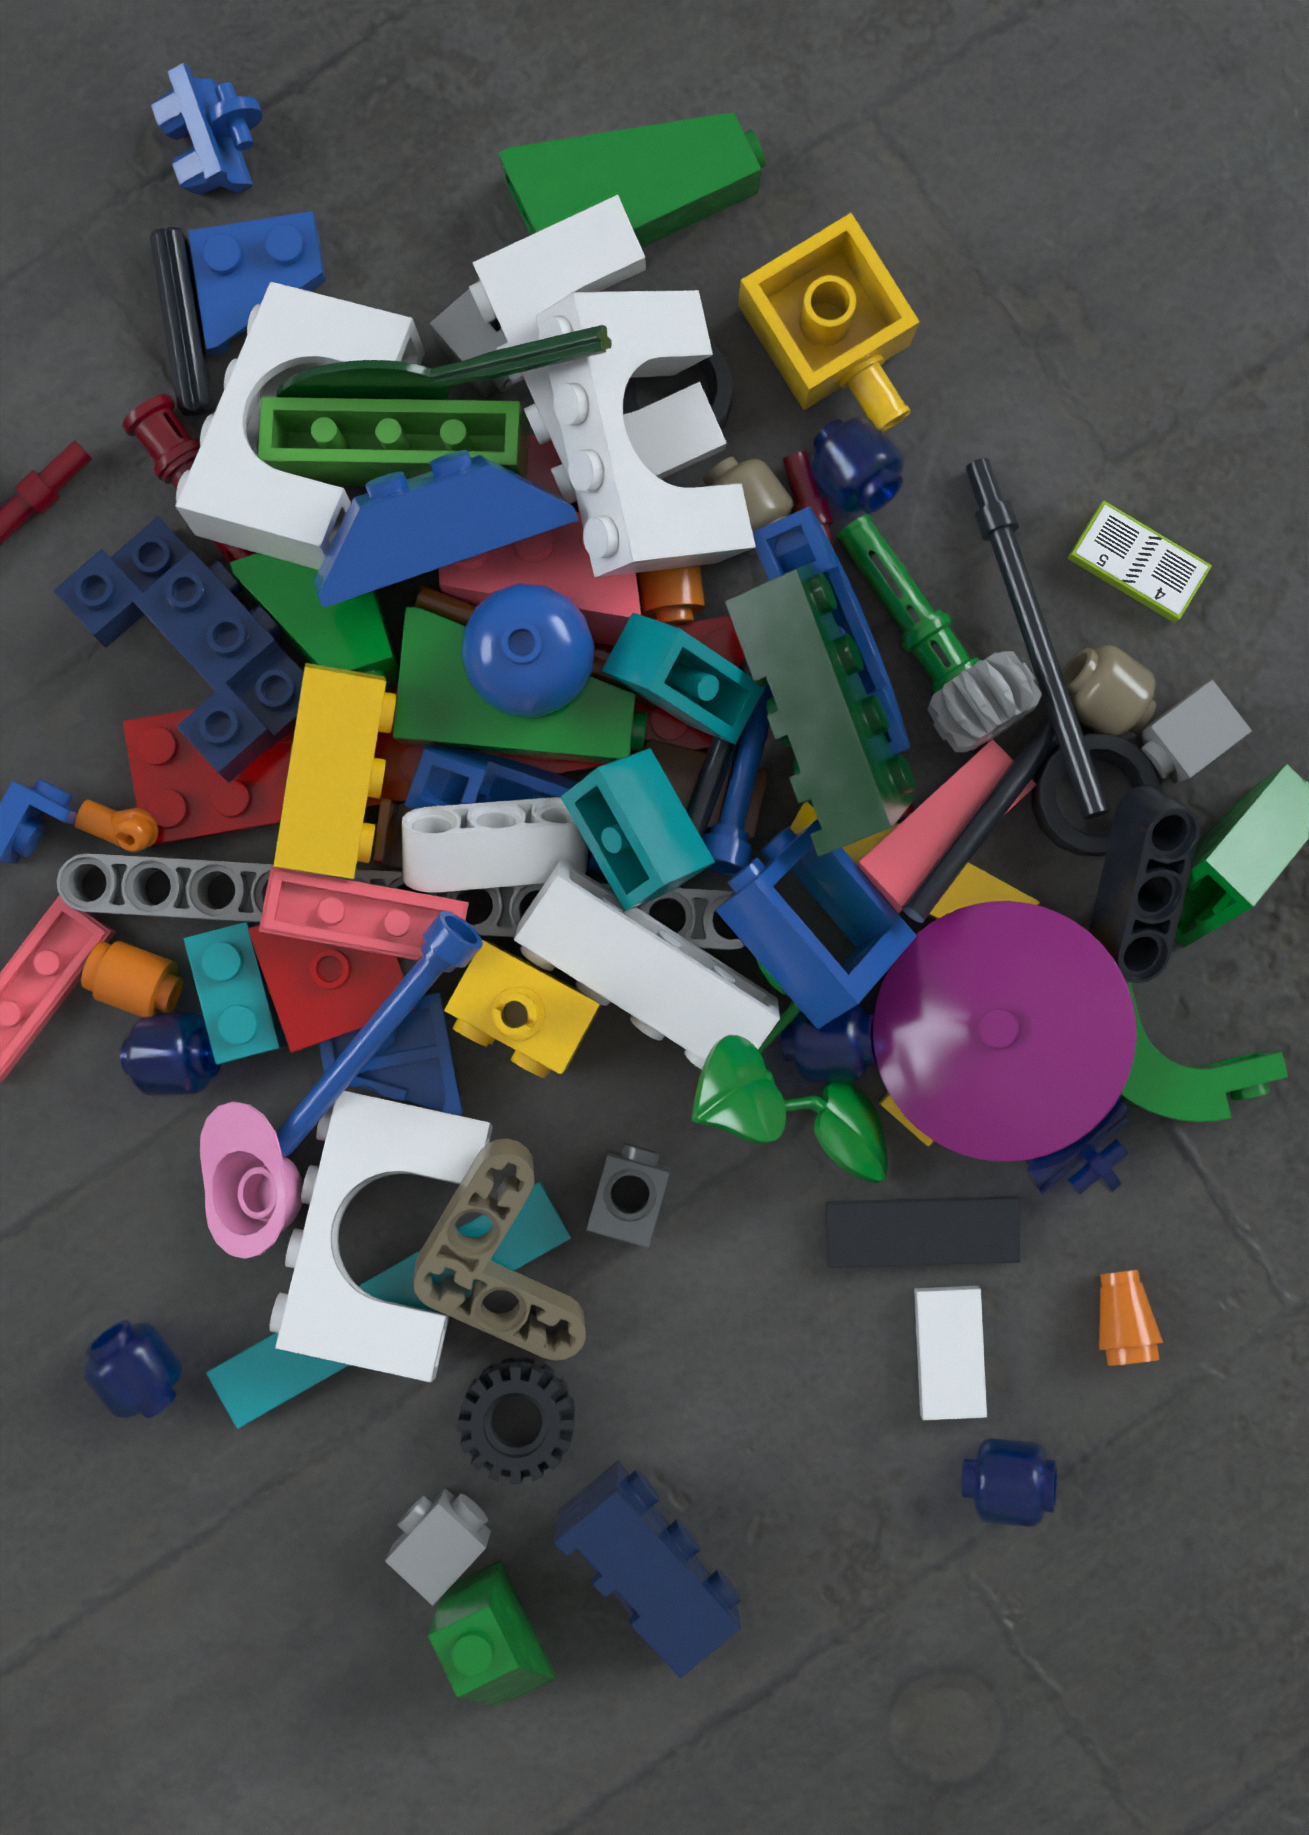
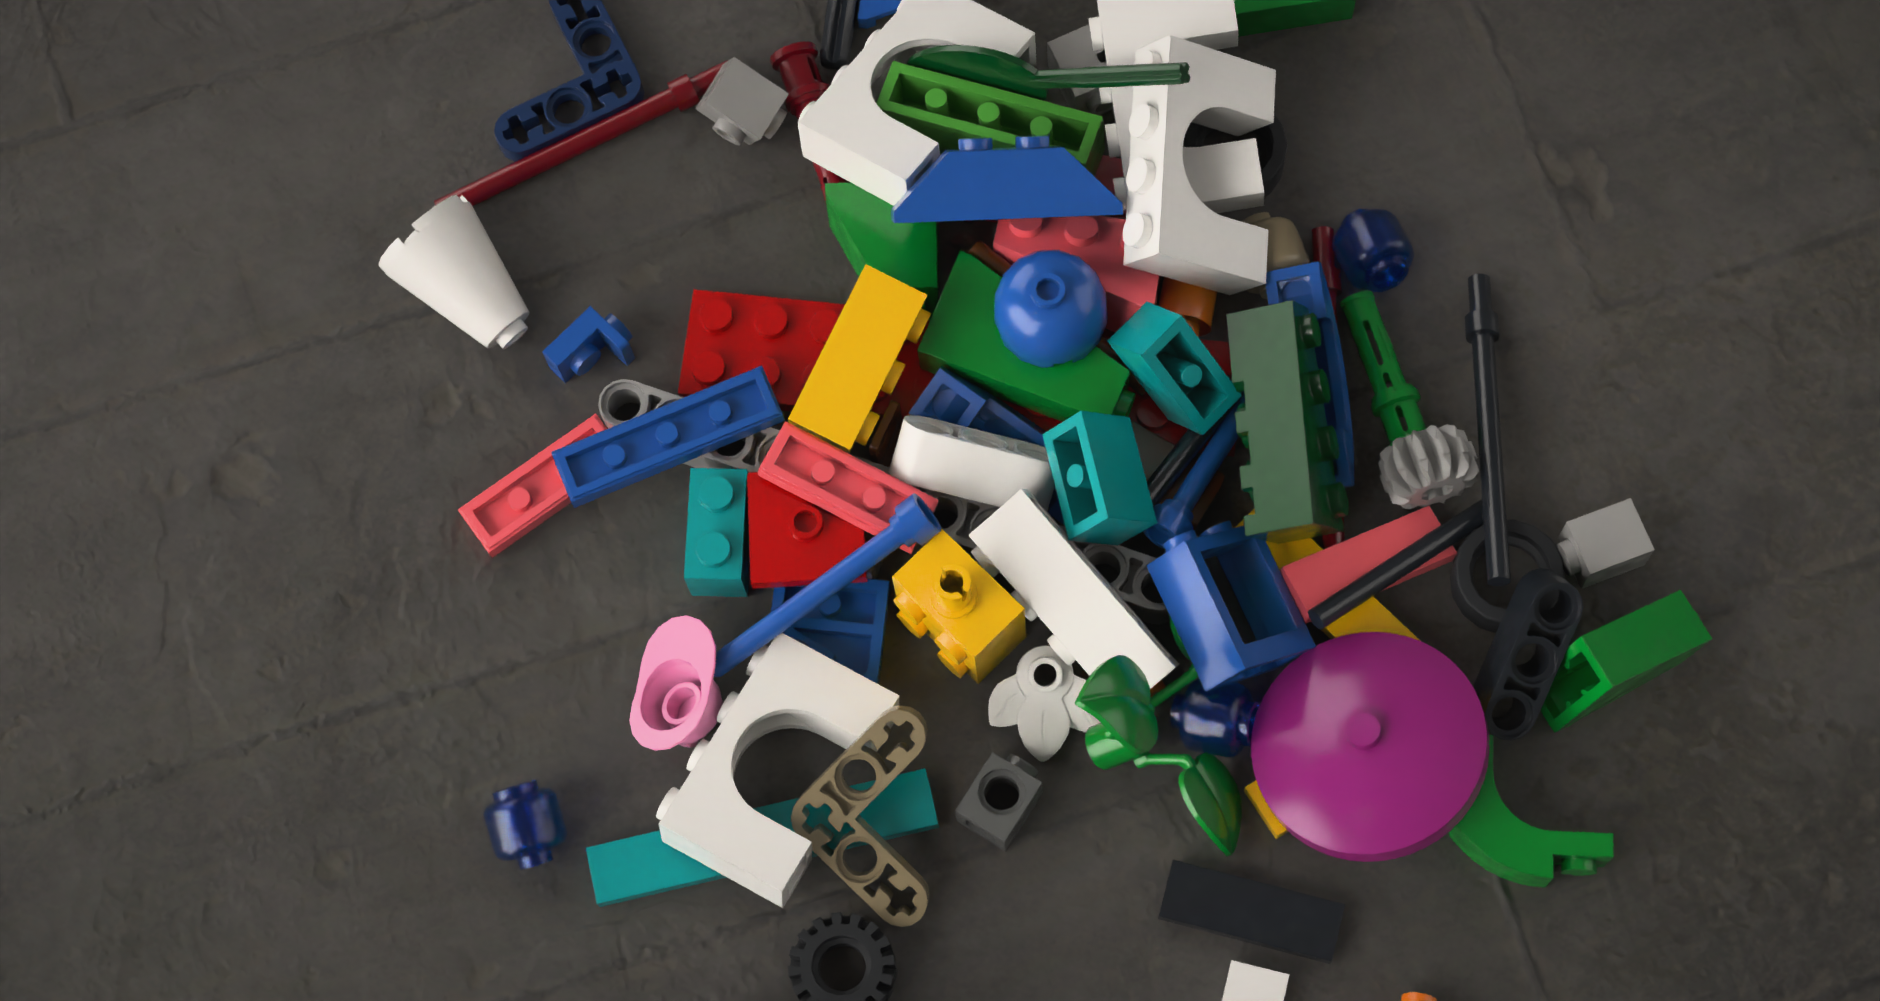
camera: 25 degrees right, 15 degrees down
dark blue bracket [53,516,304,783] -> none
orange arm [74,799,159,852] -> none
orange brick [81,941,184,1021] -> none
clear blue head [120,1012,222,1097] -> none
yellow brick [738,213,920,435] -> none
clear blue hips [1023,1099,1129,1195] -> none
dark tan head [1062,644,1156,737] -> none
tile [1067,501,1212,623] -> none
none -> blue tile [551,366,785,508]
none -> light grey brick [695,57,789,146]
none -> white plate [988,645,1101,762]

